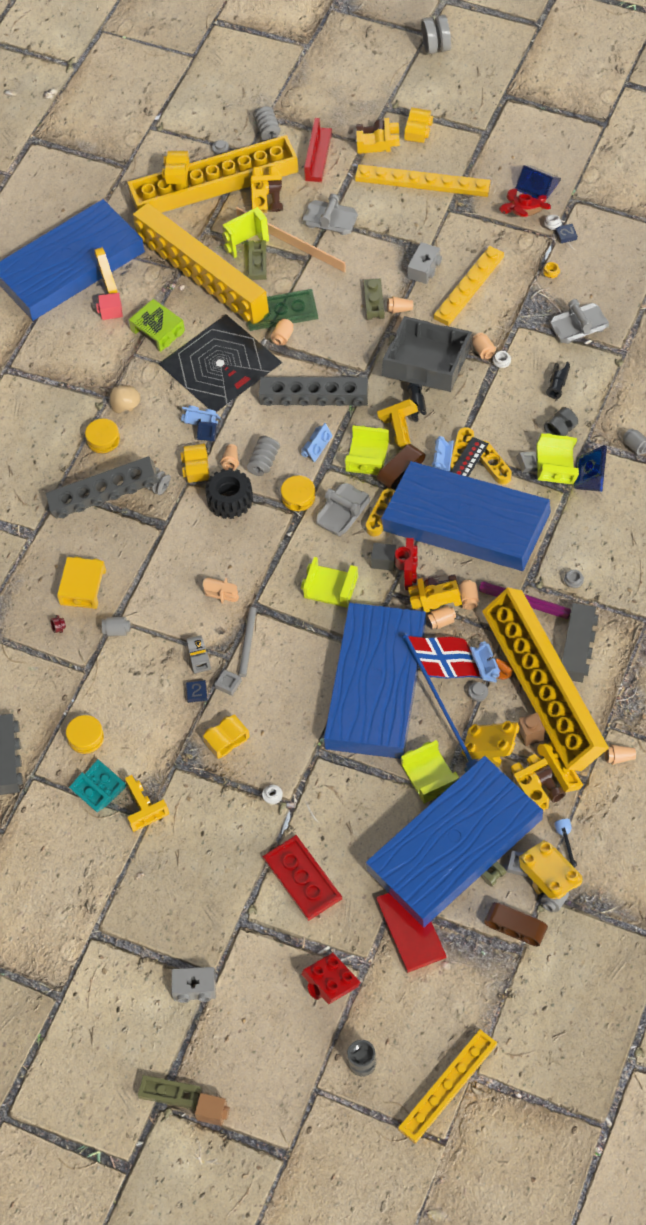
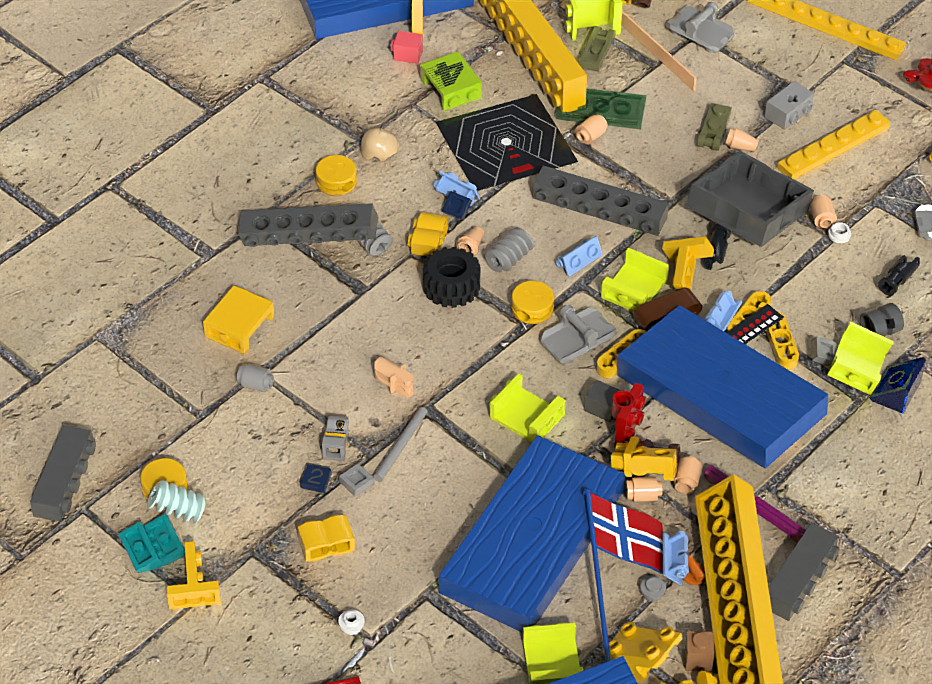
camera: 15 degrees right, 10 degrees down
dark red plate [50,615,66,633] -> none
light grey plate [564,570,584,588] -> none
none -> light aqua piece [147,480,205,524]

